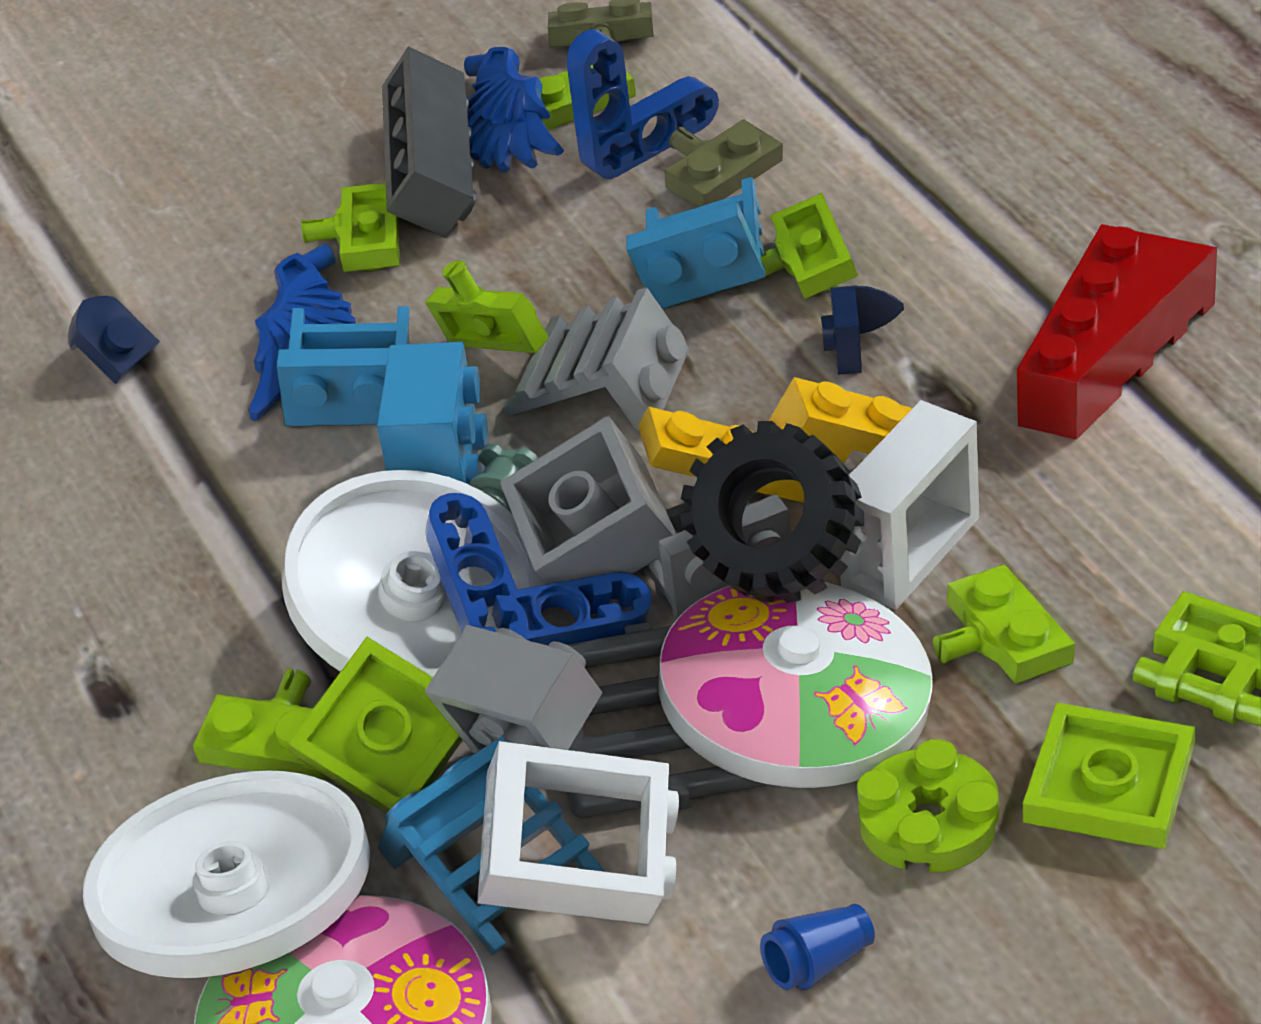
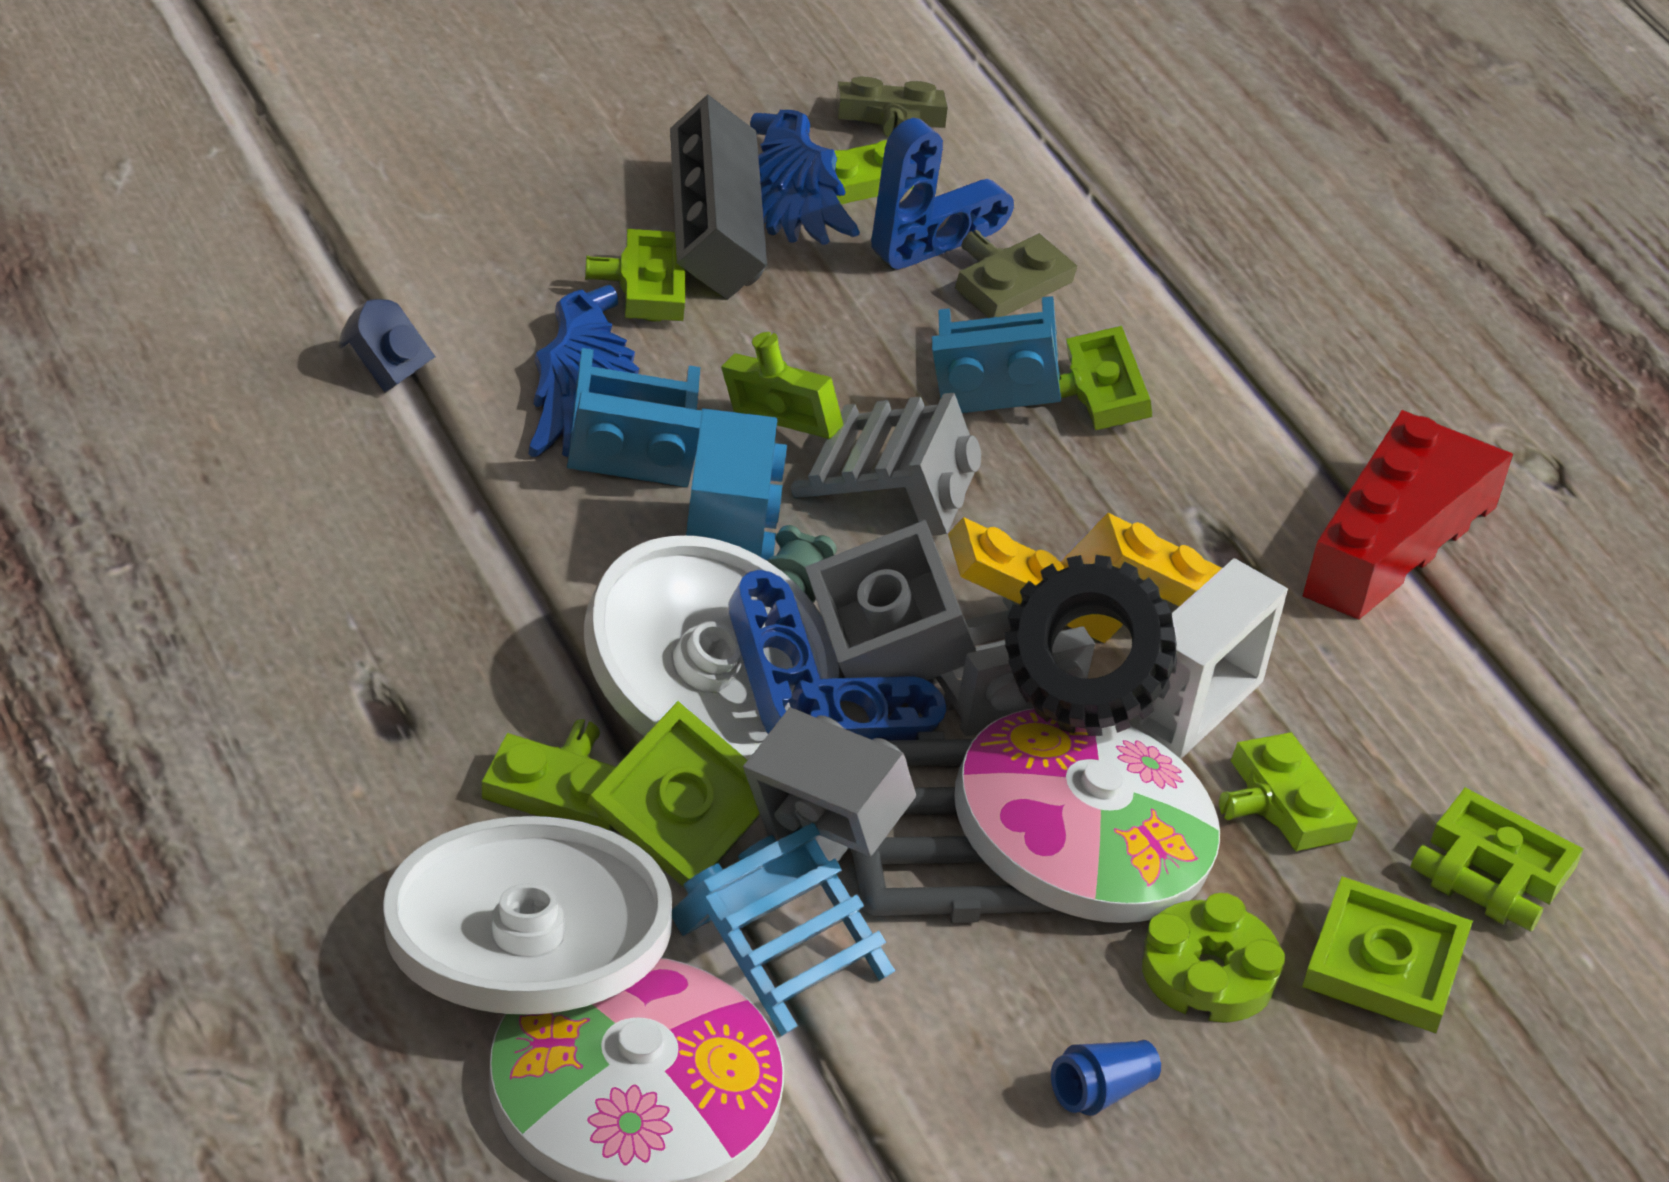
camera: 10 degrees left, 0 degrees up
white window [477,741,679,924] -> none
dark blue plate [821,285,904,375] -> none

